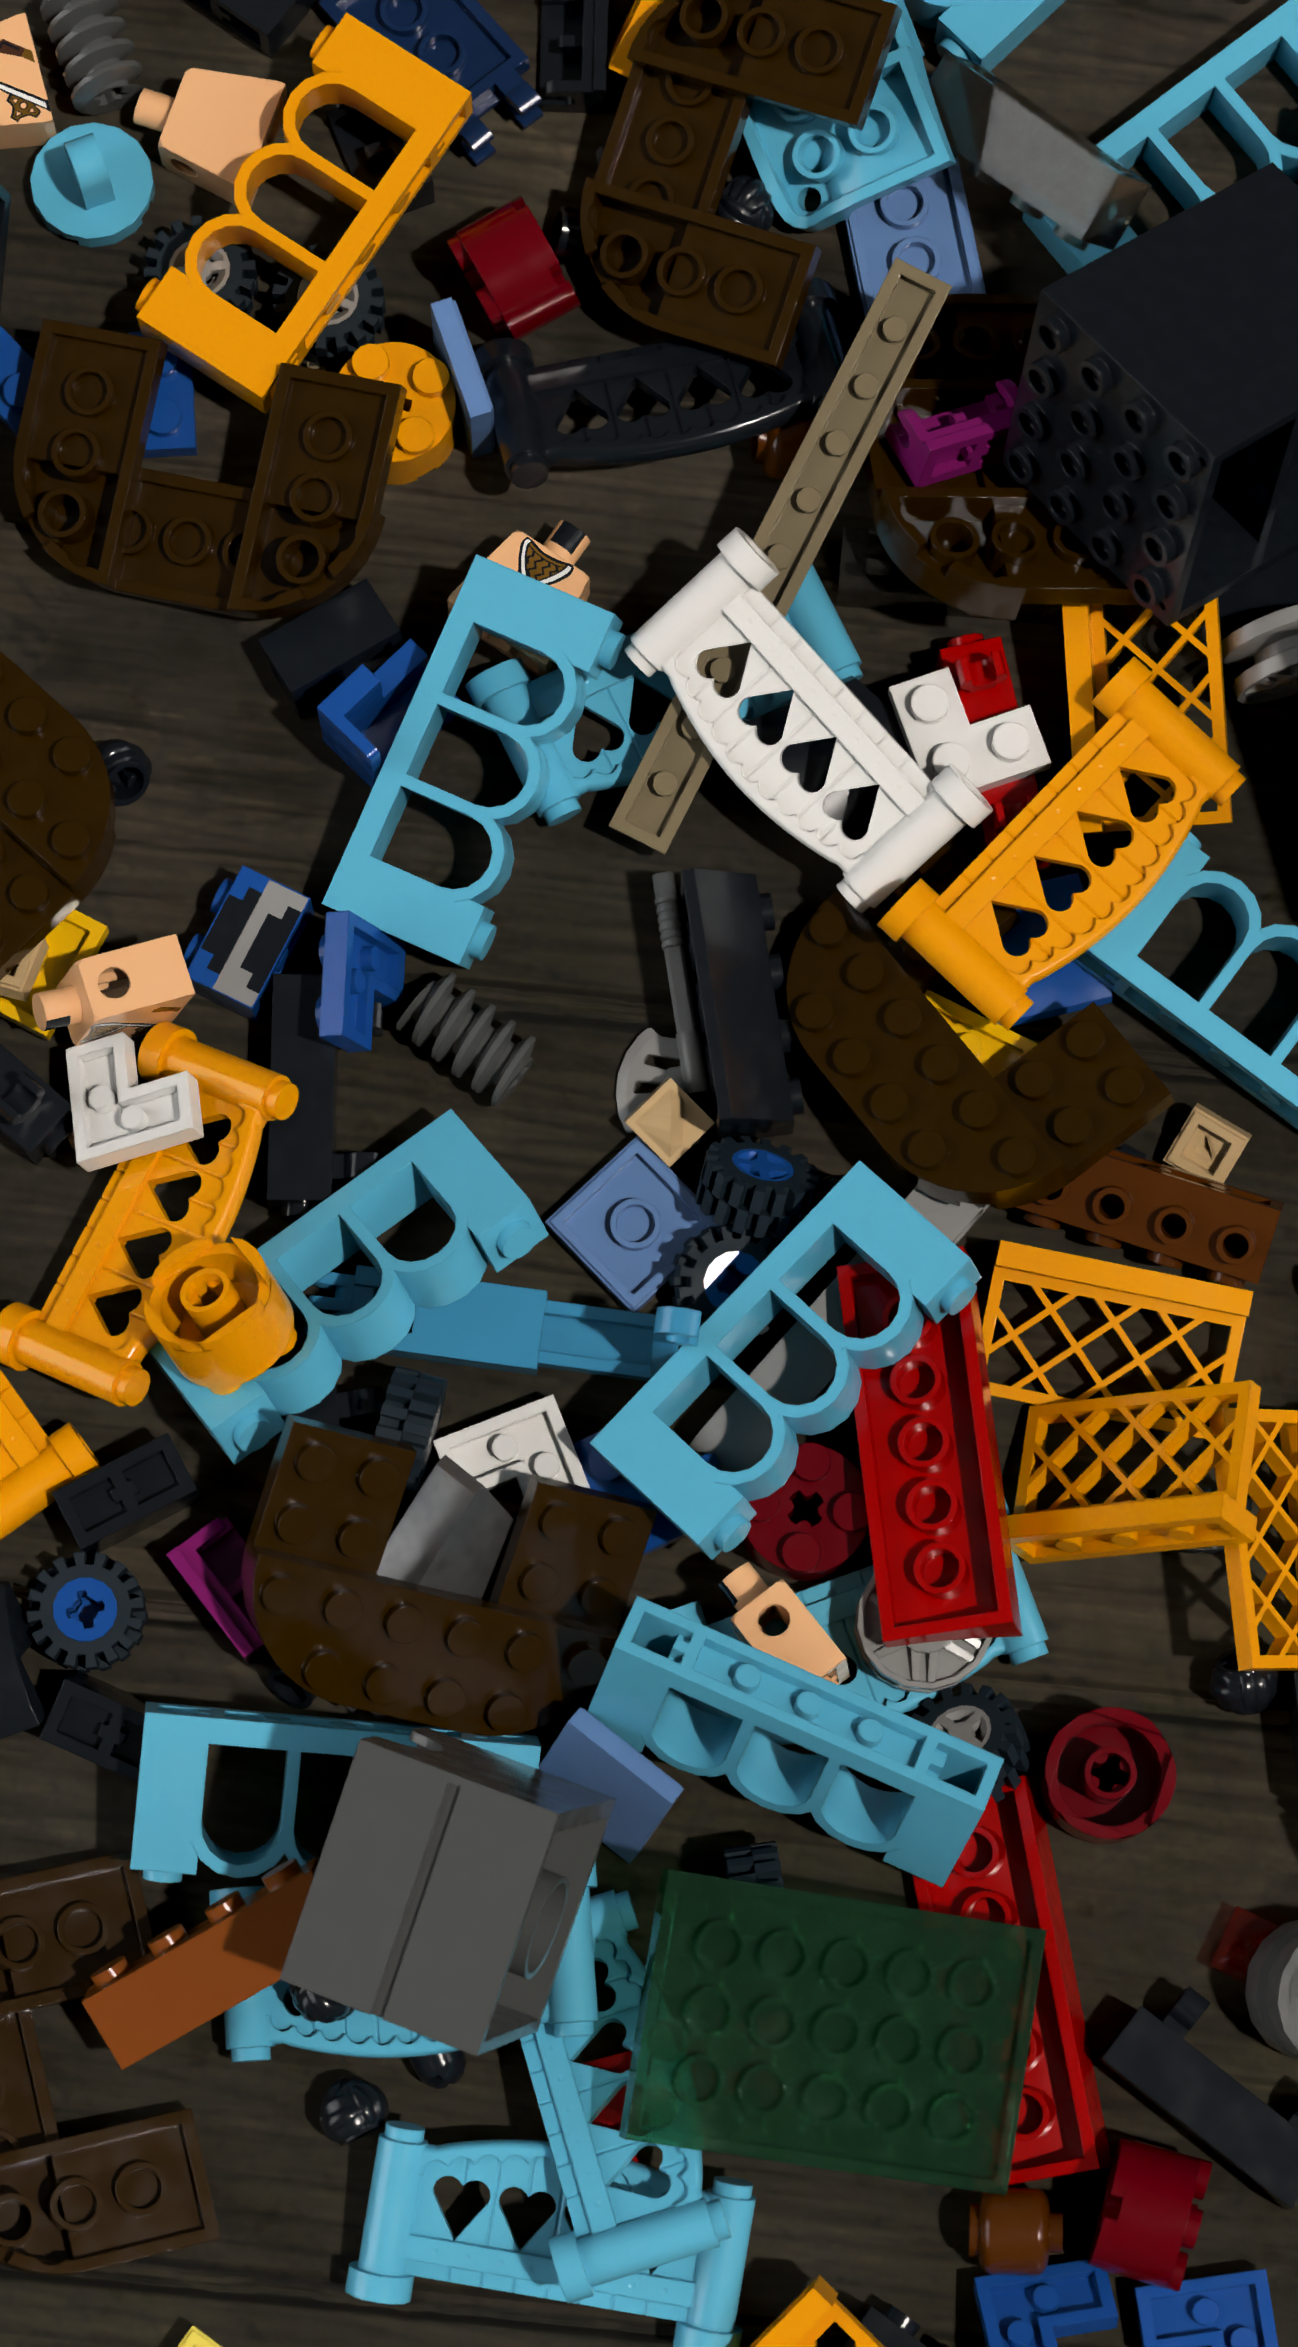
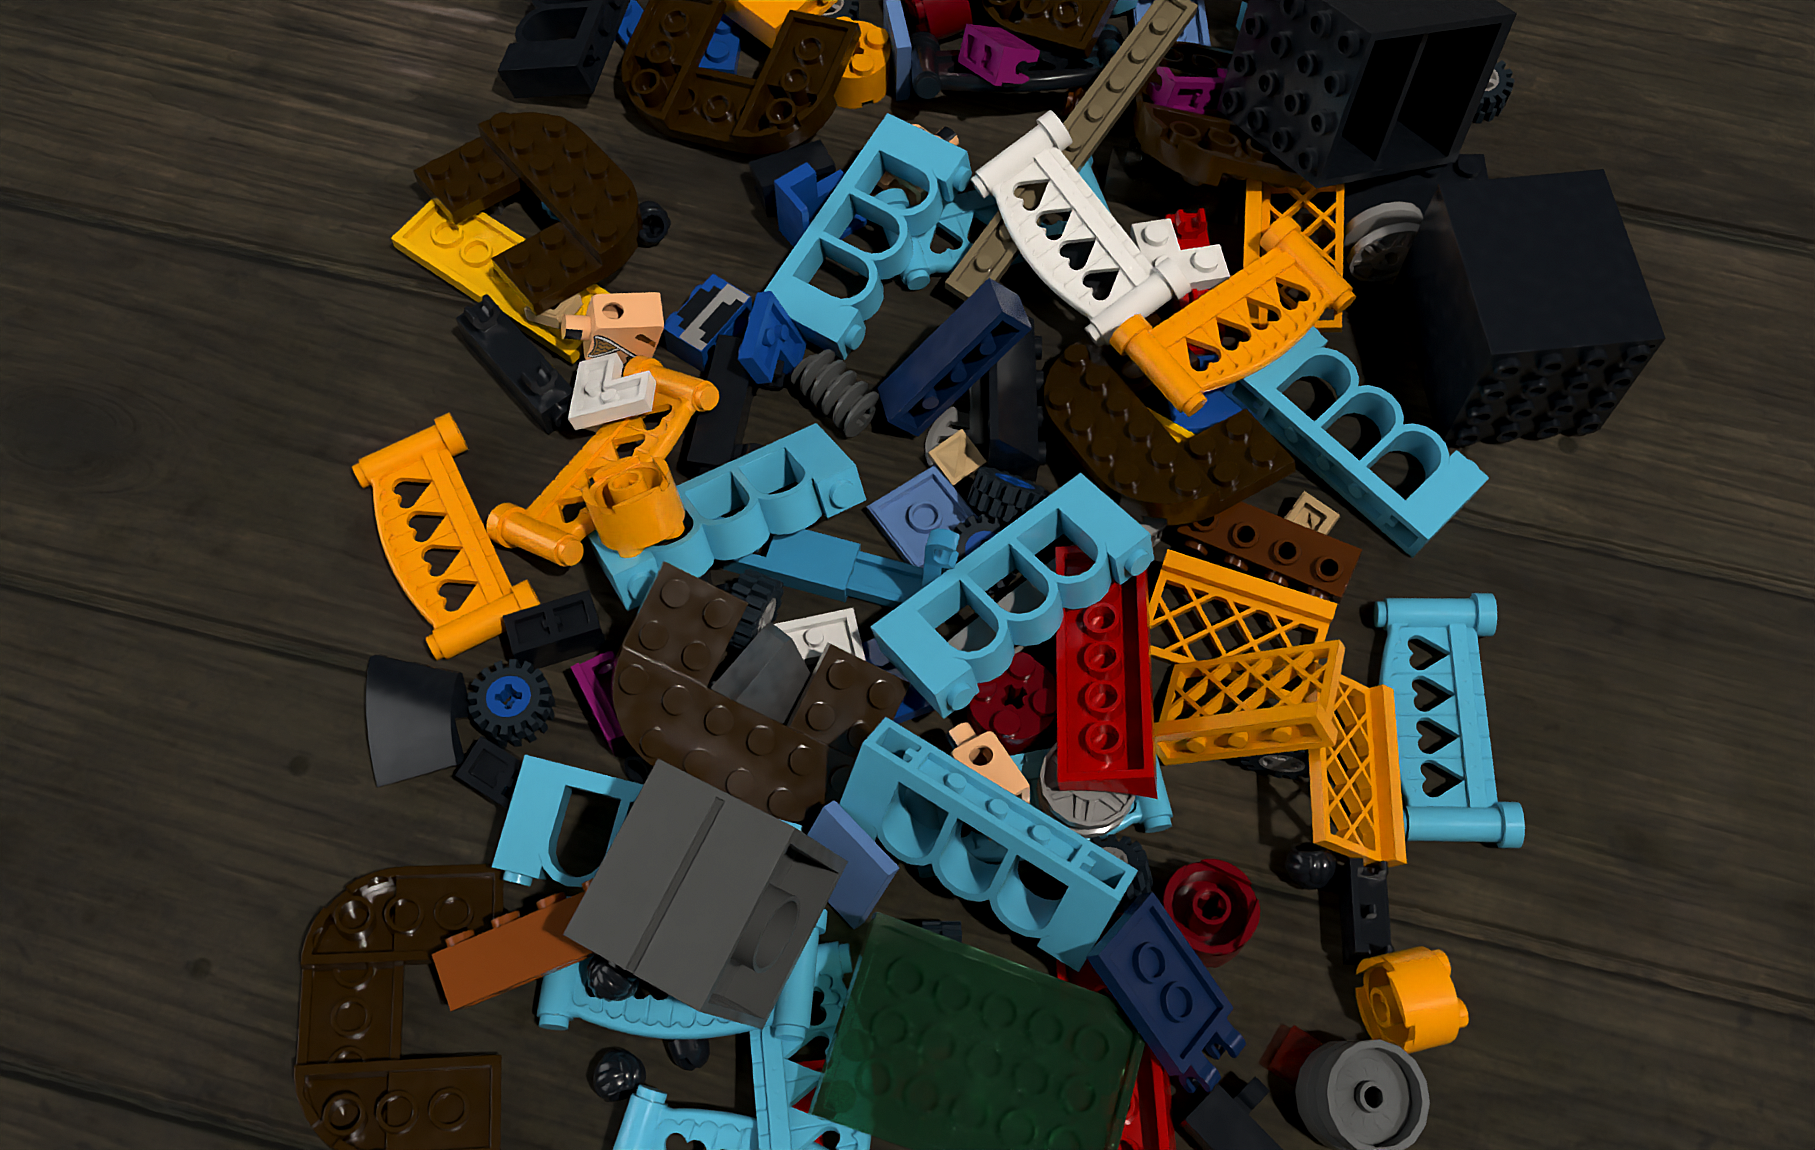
camera: 10 degrees right, 15 degrees down
none -> dark blue brick [877,278,1032,437]
none -> magenta hinge [958,24,1040,86]
none -> dark blue tile [1086,892,1246,1093]

